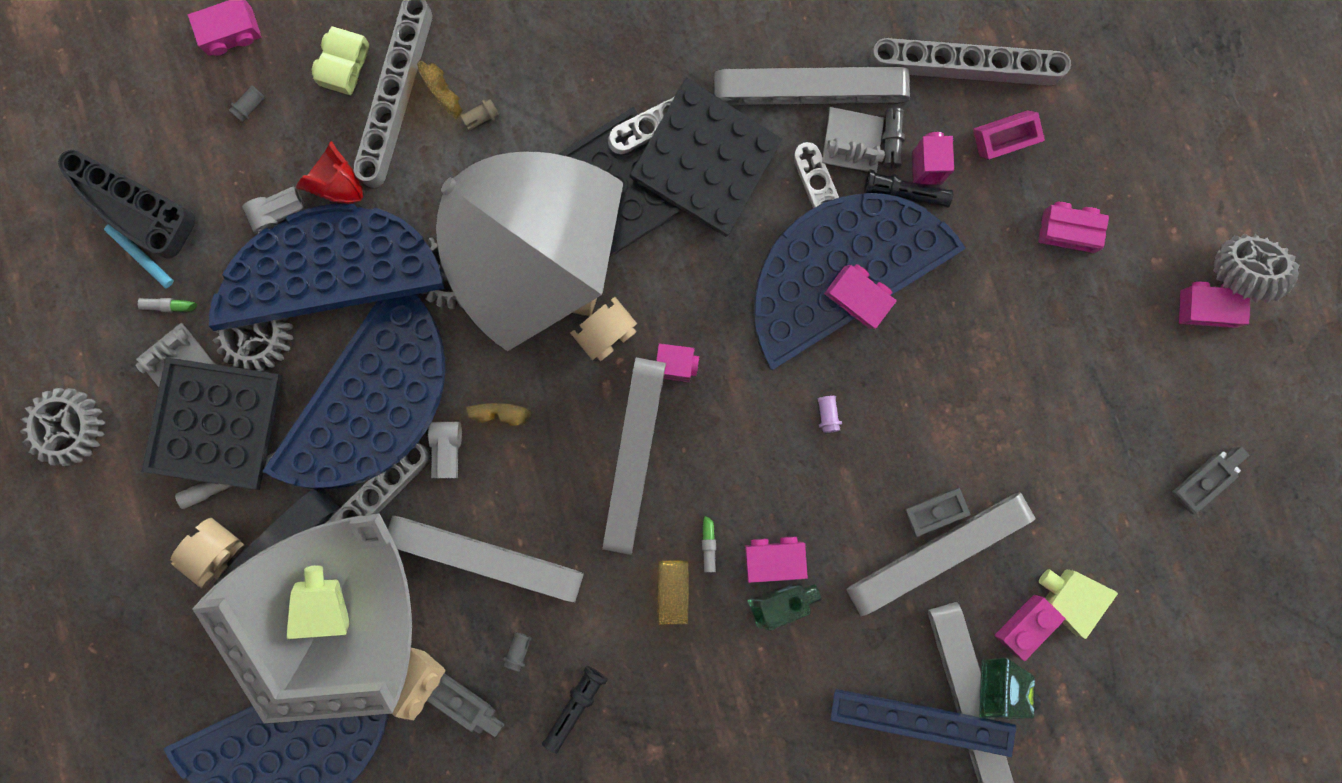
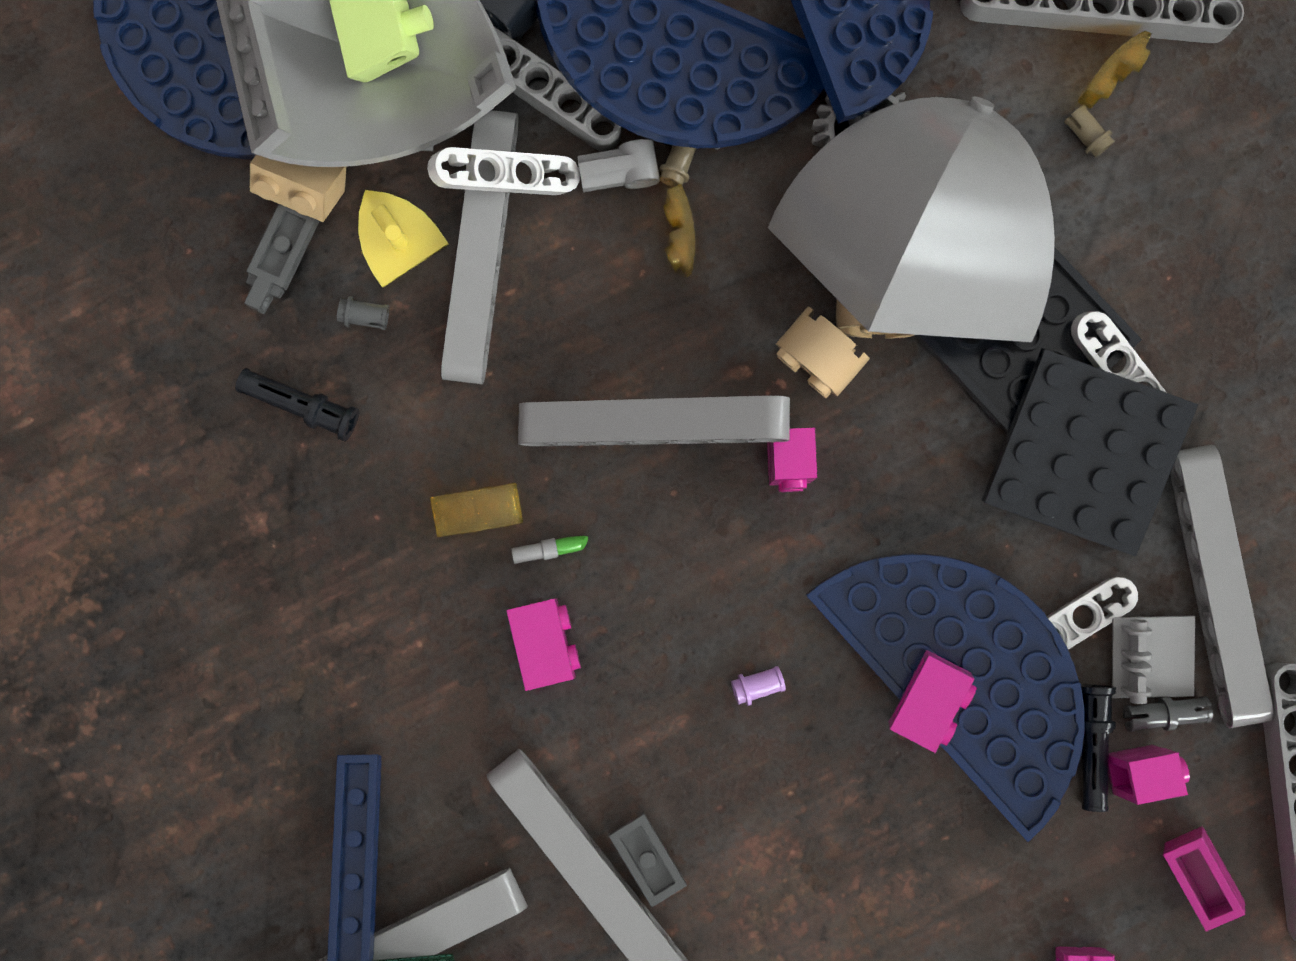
camera: 80 degrees right, 0 degrees up
clear green torso [747,584,821,631] -> none
none -> light yellow shield [358,190,449,288]
none -> white beam [427,147,580,195]
none -> dark tan pin [659,145,698,188]

